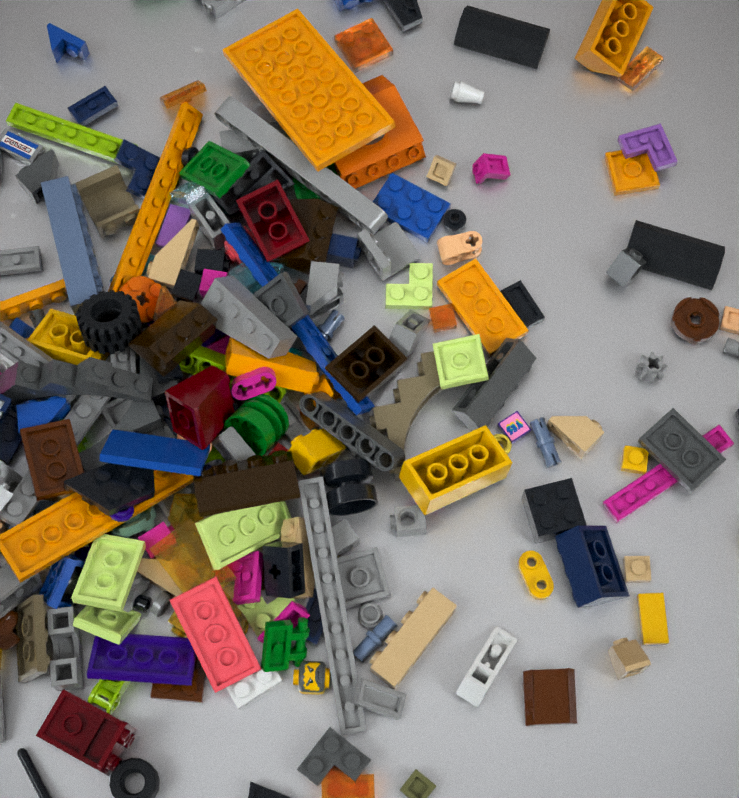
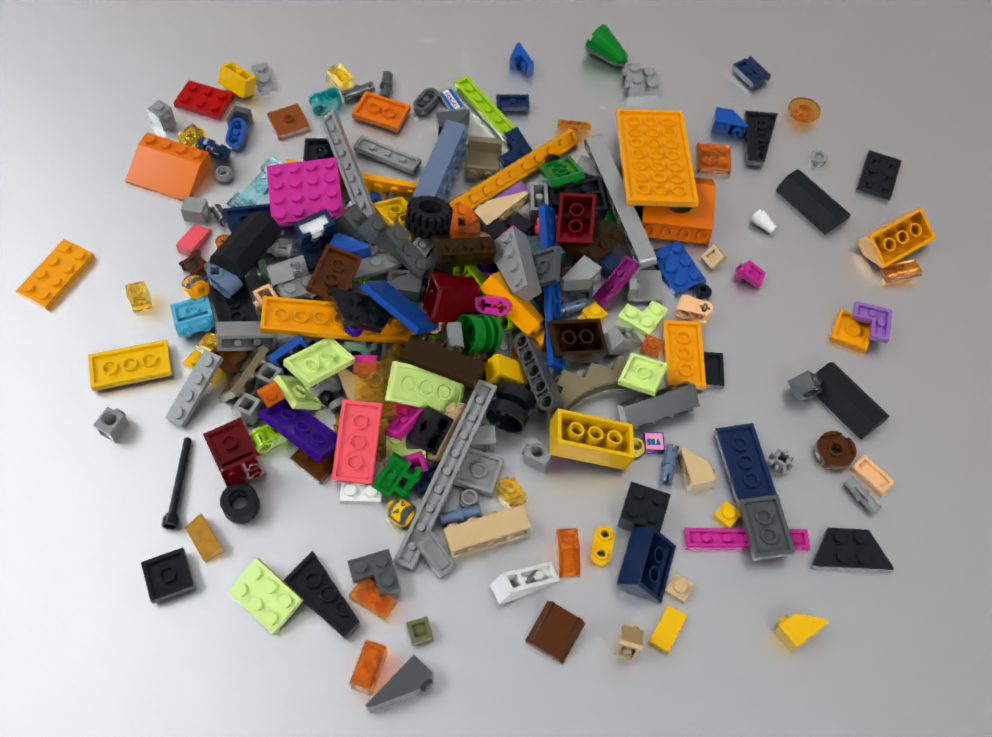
camera: 30 degrees right, 10 degrees down
clear light blue plate [170,182,207,205] -> none
none -> orange bracket [256,381,285,408]
none -> clear yellow brick [496,477,527,508]
none -> clear orange slope [554,528,580,578]
none -> yellow plate [577,302,608,321]
none -> magenta tile [592,255,641,309]
none -> dark blue plate [714,423,777,504]

